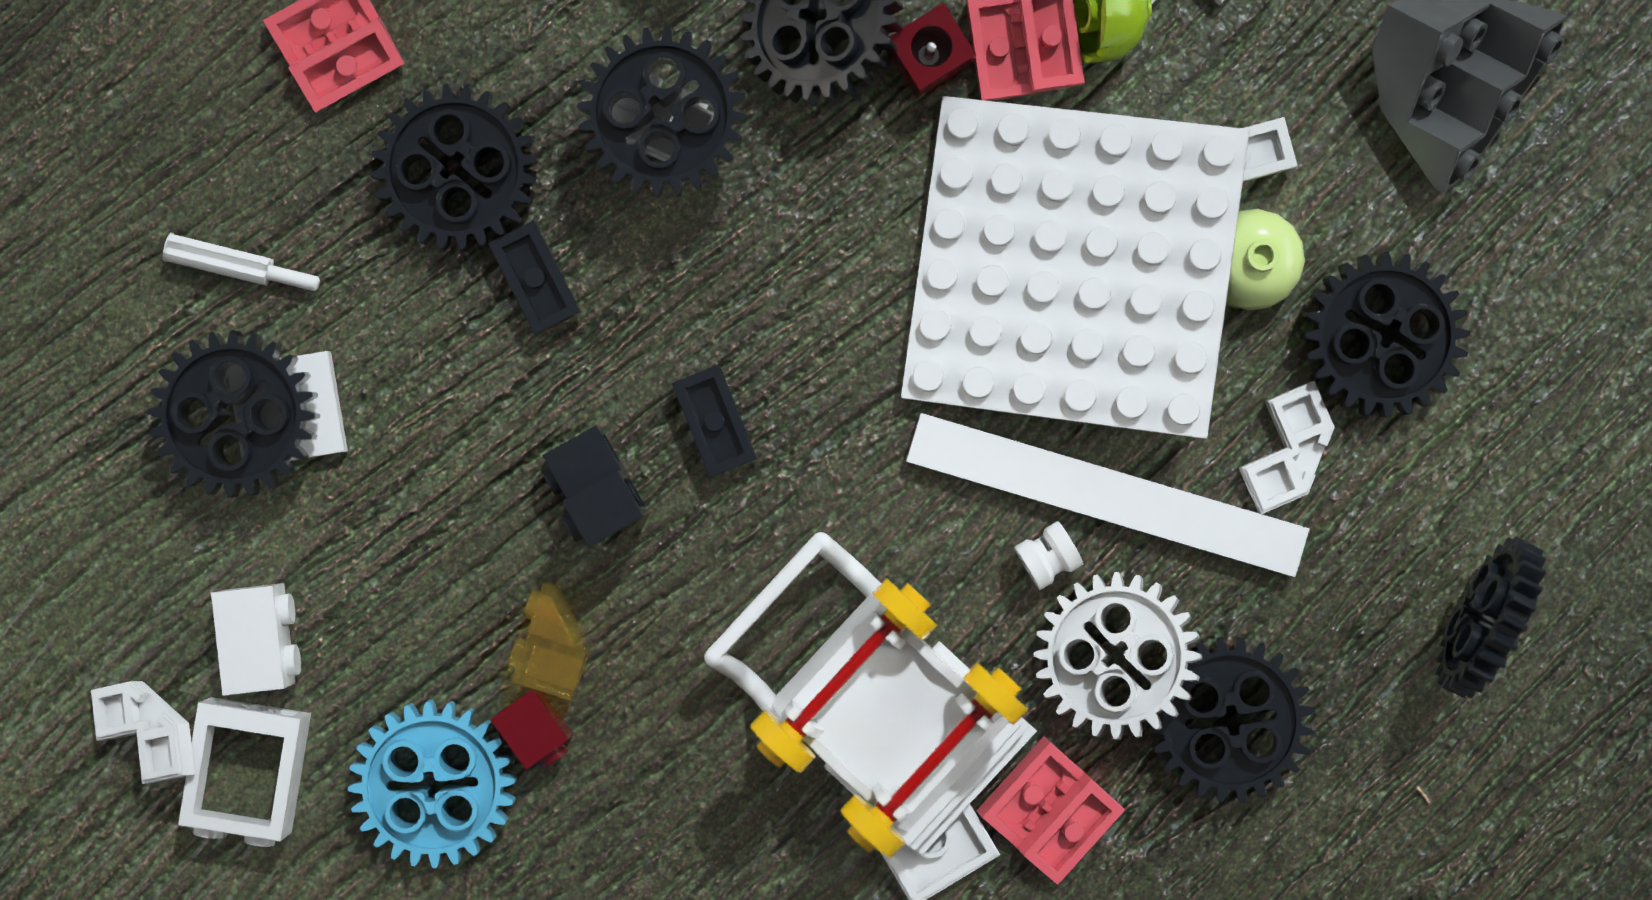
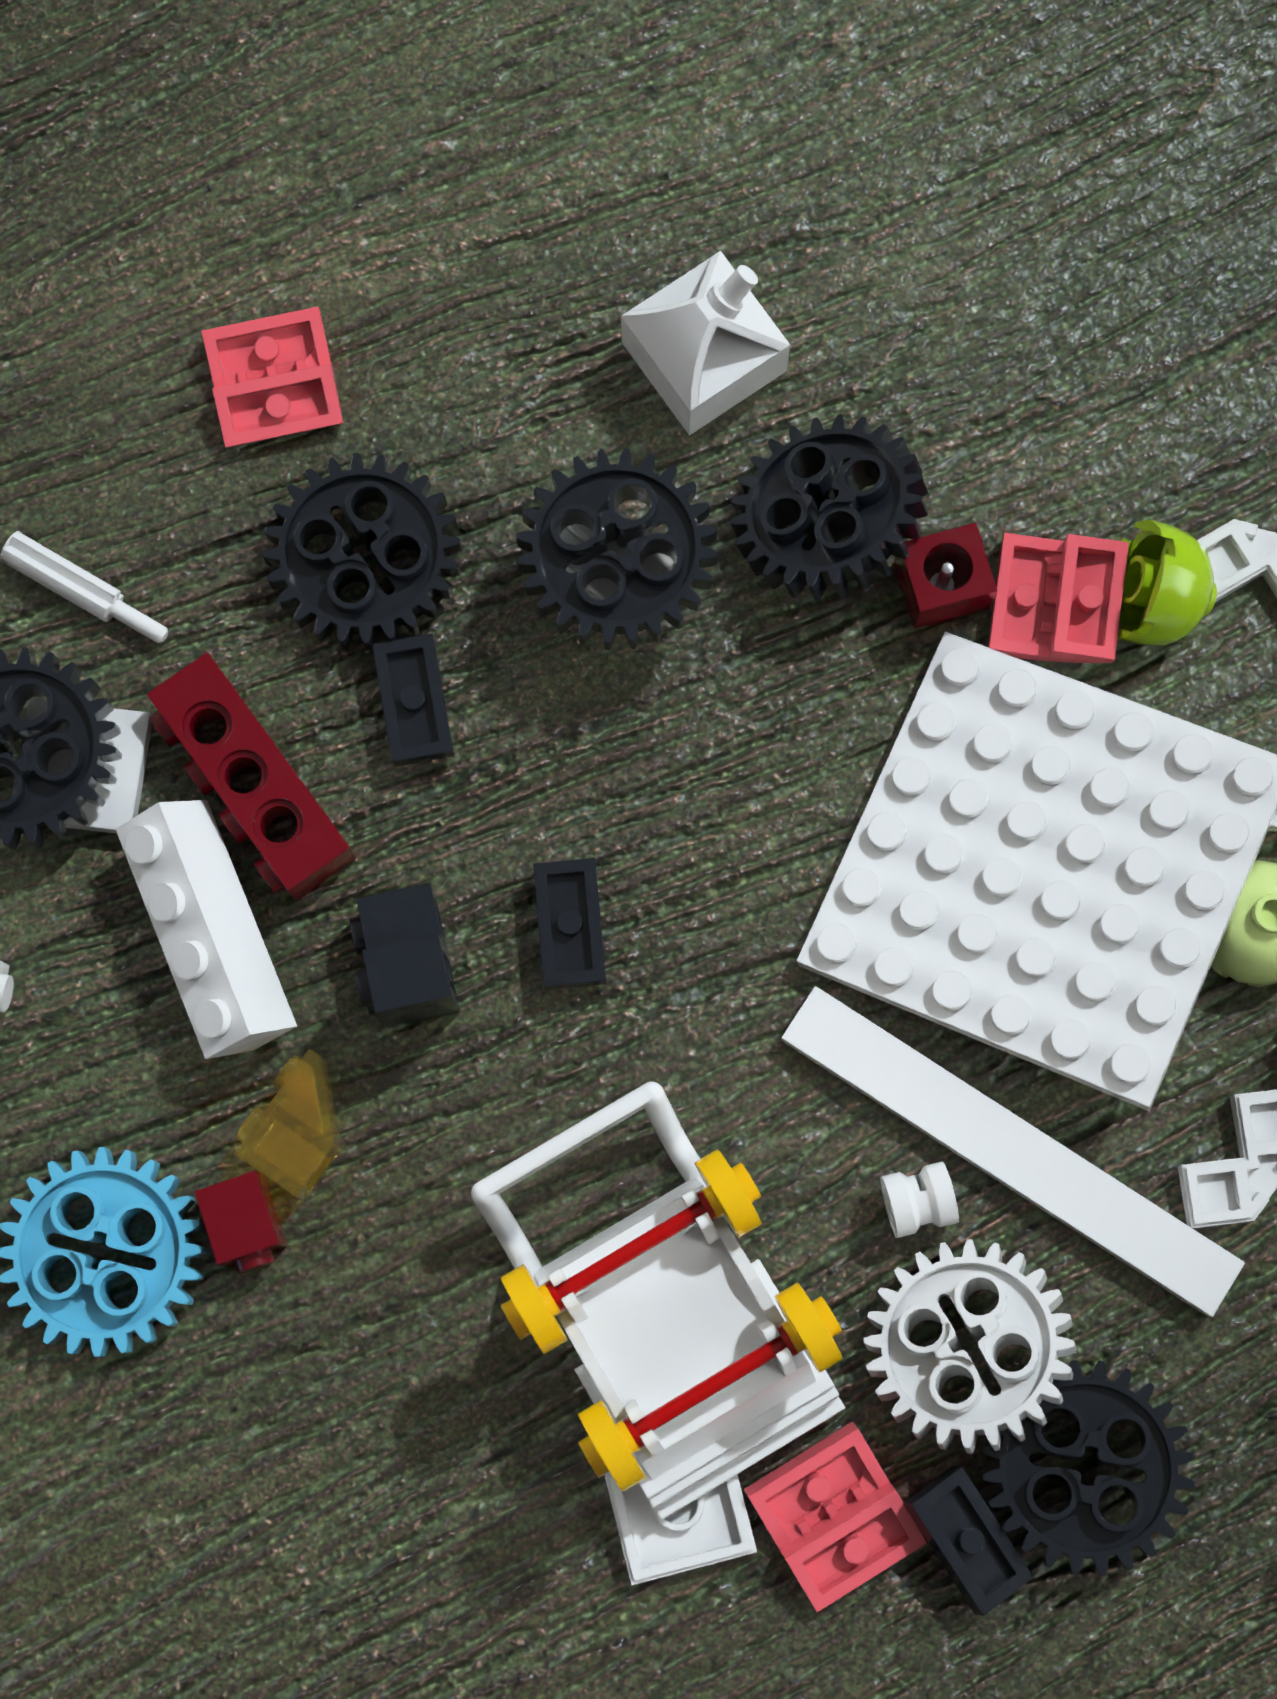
camera: 15 degrees right, 10 degrees down
none -> white brick [115,800,297,1059]
none -> dark red brick [147,652,357,901]
none -> black plate [903,1466,1033,1616]

